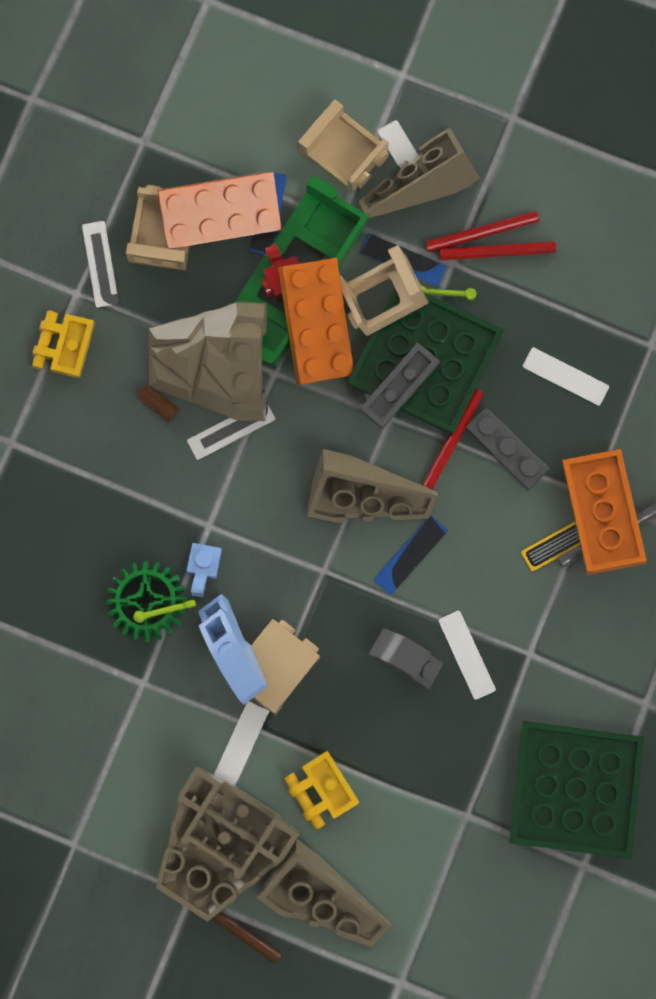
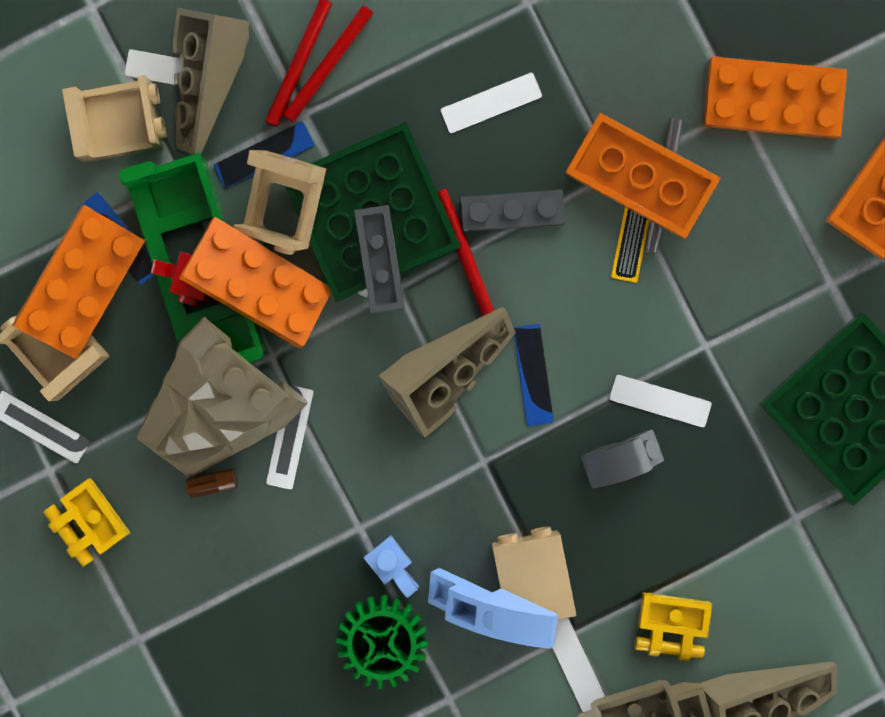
camera: 45 degrees left, 10 degrees up
lime hinge [133,600,196,623] -> none
lime hinge [421,285,476,301] -> none

